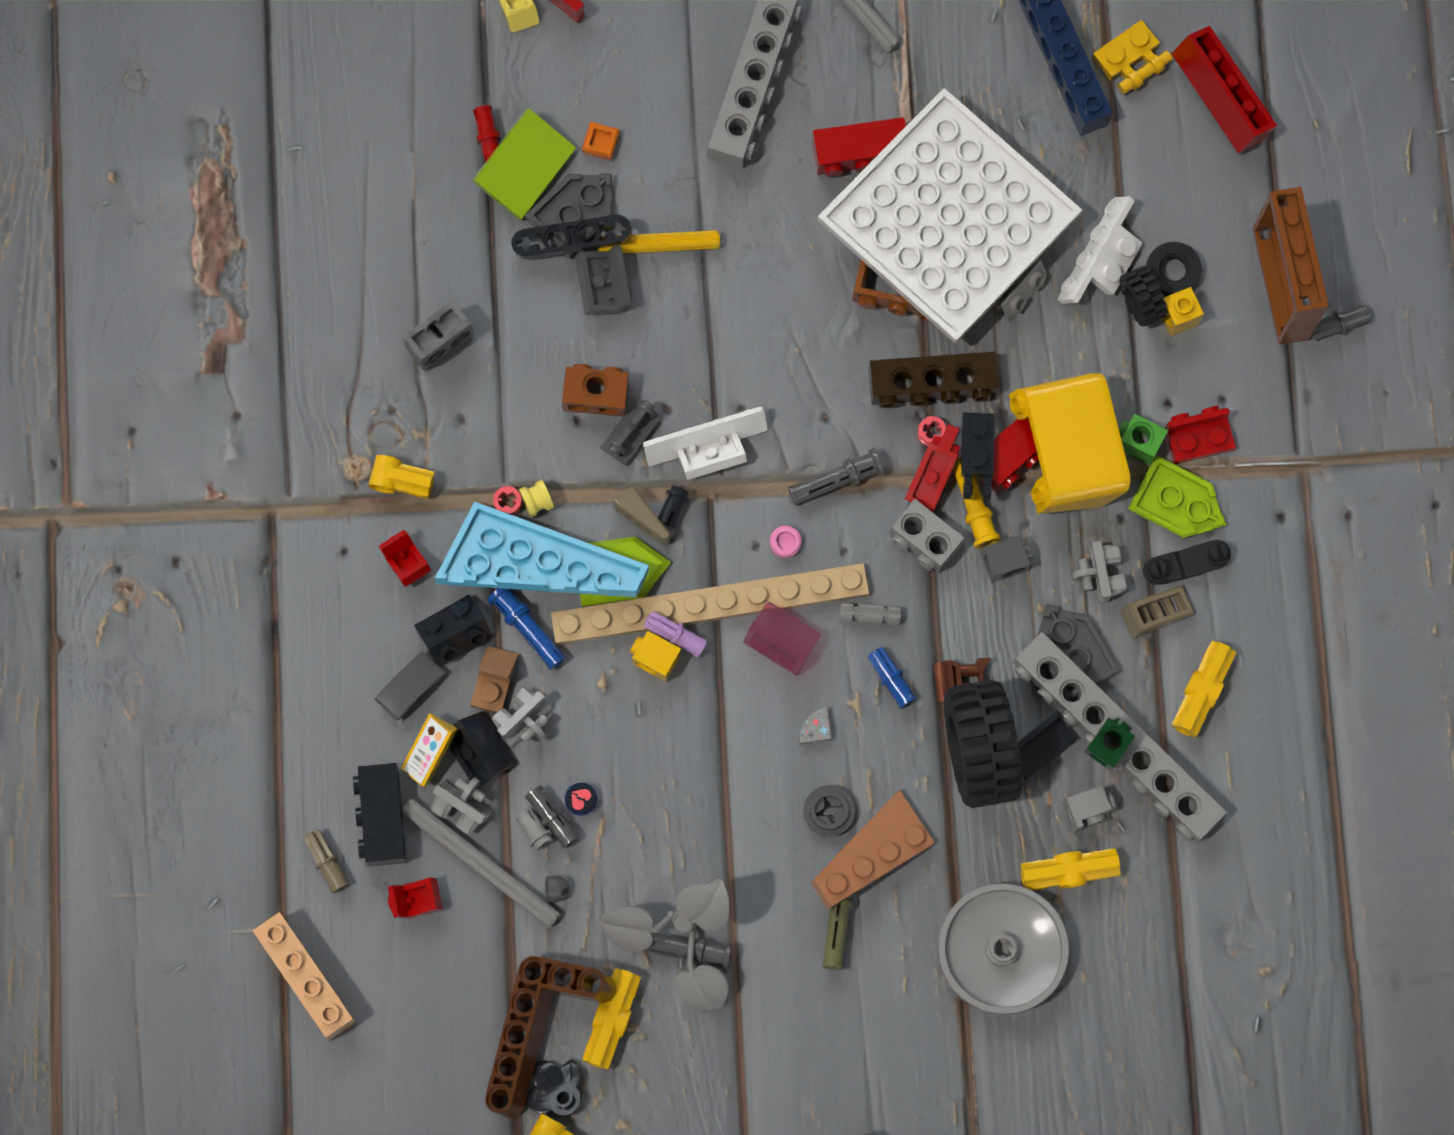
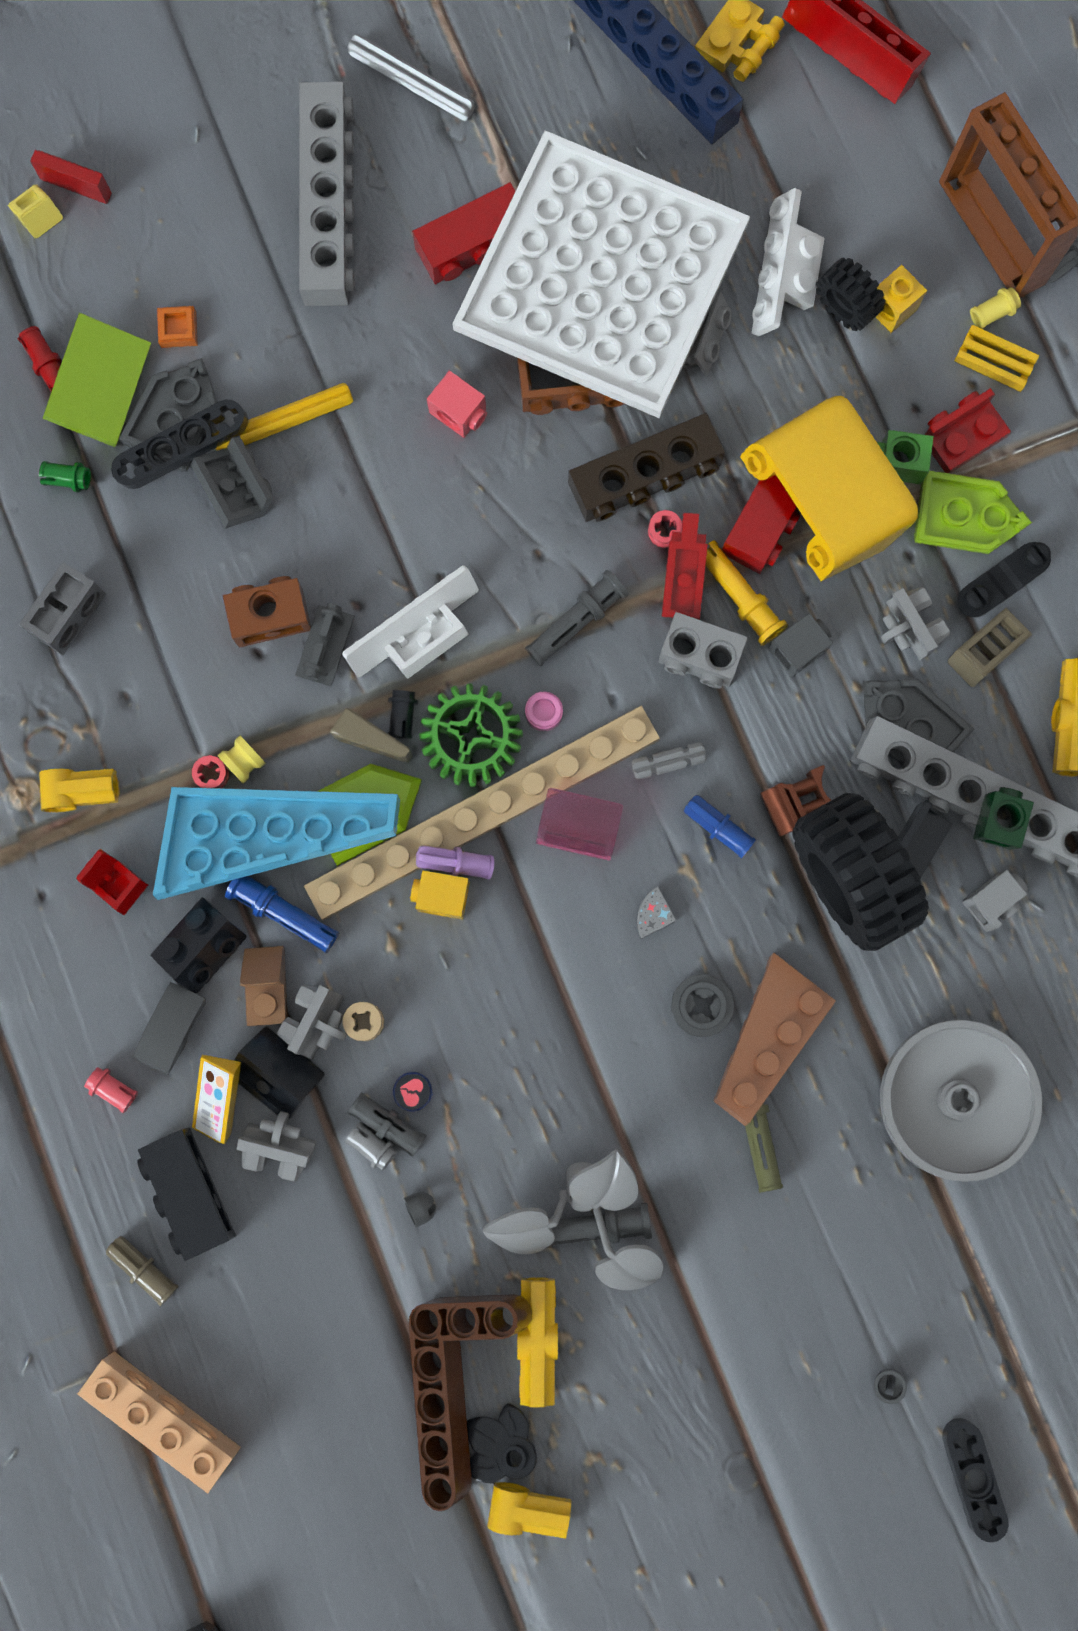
camera: 15 degrees left, 5 degrees up
red bracket [388,877,443,919] -> none
light grey axle [401,799,560,927] -> none
black hinge [961,412,994,500] -> none
yellow piece [1020,848,1121,891] -> none
black tyre [1146,242,1202,297] -> none
none -> green pin [39,461,91,493]
none -> coral pin [84,1067,138,1114]
none -> tan wheel [342,1002,384,1041]
none -> bright green gear [419,683,523,787]
none -> coral brick [427,370,487,438]
none -> yellow tile [954,325,1039,392]
none -> light yellow pin [970,287,1021,329]

